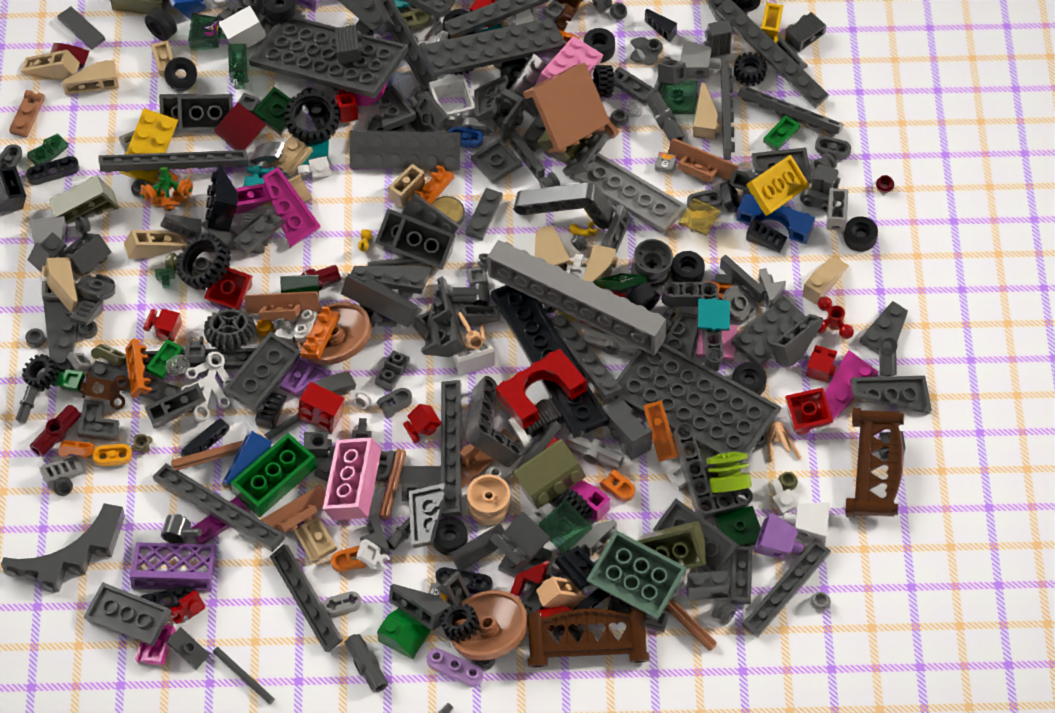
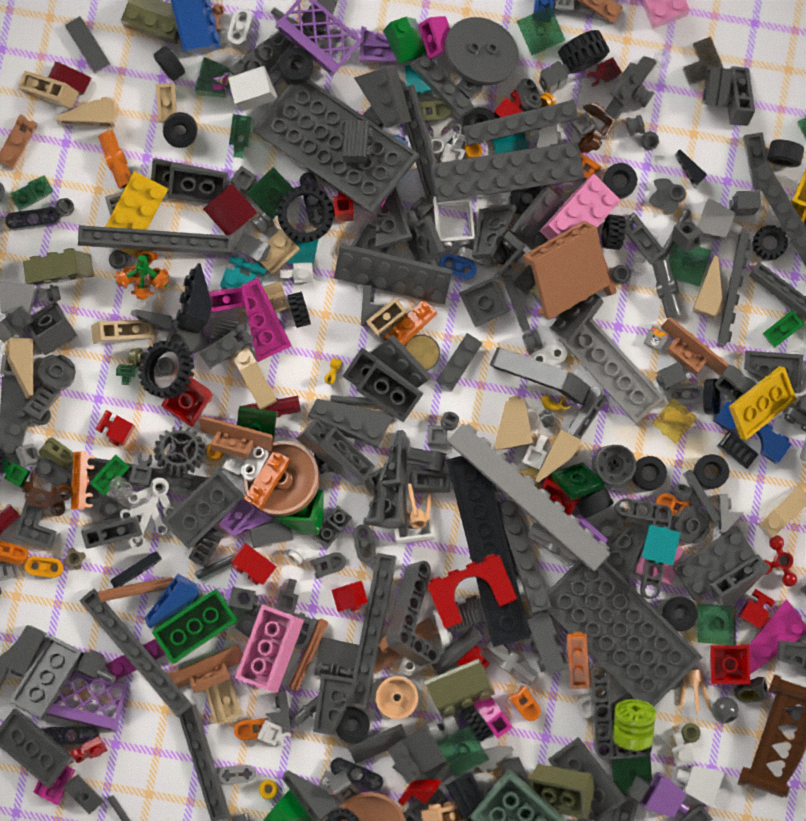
camera: 10 degrees right, 25 degrees up
none -> plate [9,635,83,720]
none -> dark grey plate [55,198,74,216]
none -> orange piece [97,130,131,189]
none -> tan slope [231,347,277,409]
none -> dark grey wheel [251,211,275,235]
none -> yellow plate [259,779,278,799]
none -> green slope [276,490,324,535]
none -> black tyre [287,291,311,328]
none -> dark grey plate [353,524,376,563]
none -> dark grey slope [361,285,384,326]
none -> dark grey brick [627,776,650,802]
none -> dark grey brick [656,361,687,390]
none -> black tyre [693,454,730,489]
none -> clear green plate [697,603,736,646]
none -> dark grey piece [712,697,739,724]
none -> pearl dark grey rock [734,677,768,703]

